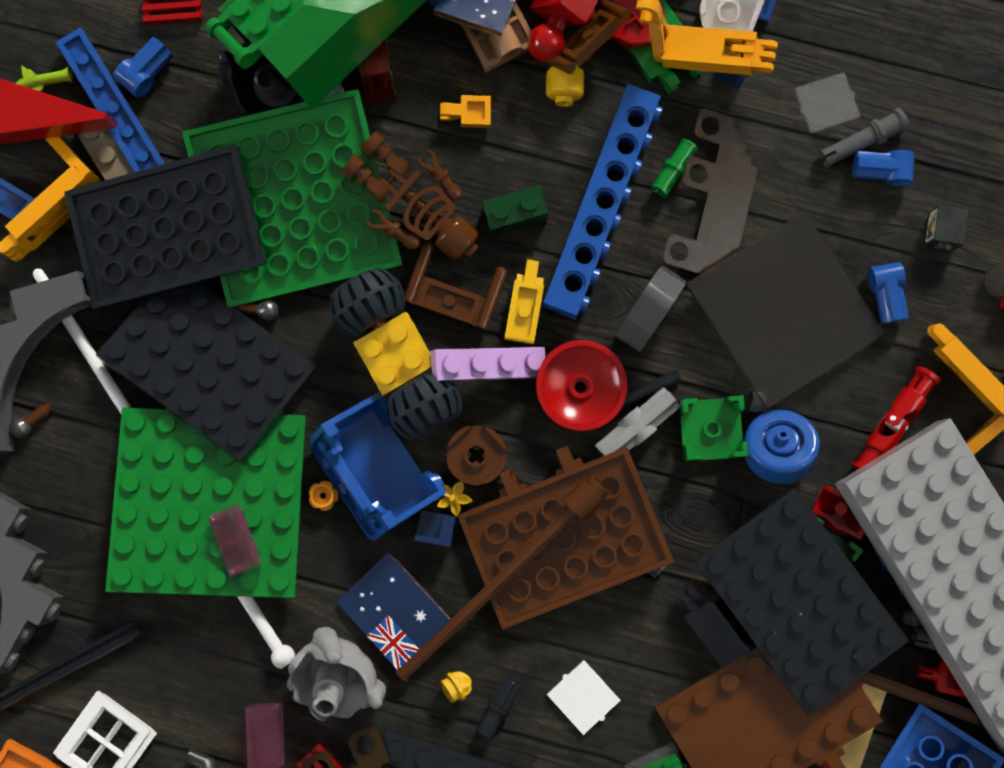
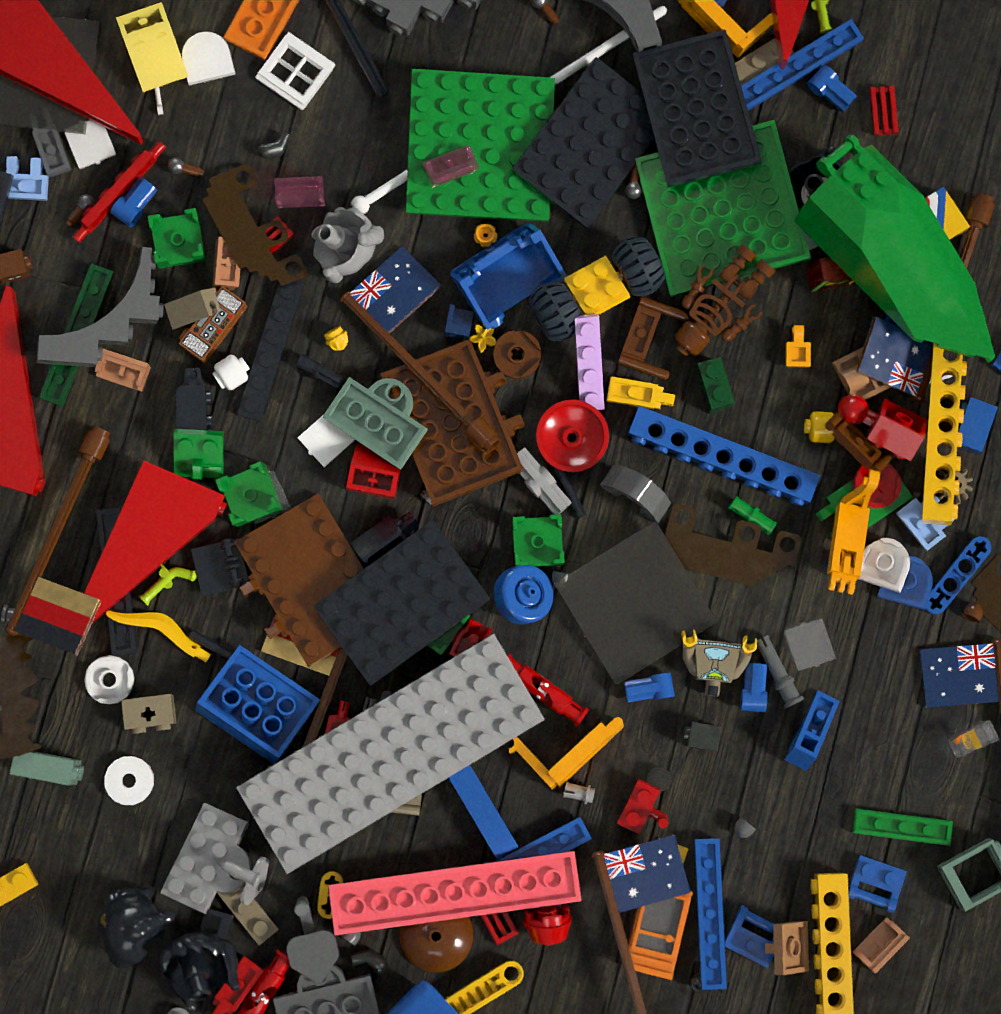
camera: 80 degrees right, 0 degrees up
none -> sand green plate [323,377,428,470]
none -> red slope [346,443,401,500]
none -> dark tan torso [681,630,757,696]
none -> blue slope [784,690,840,771]

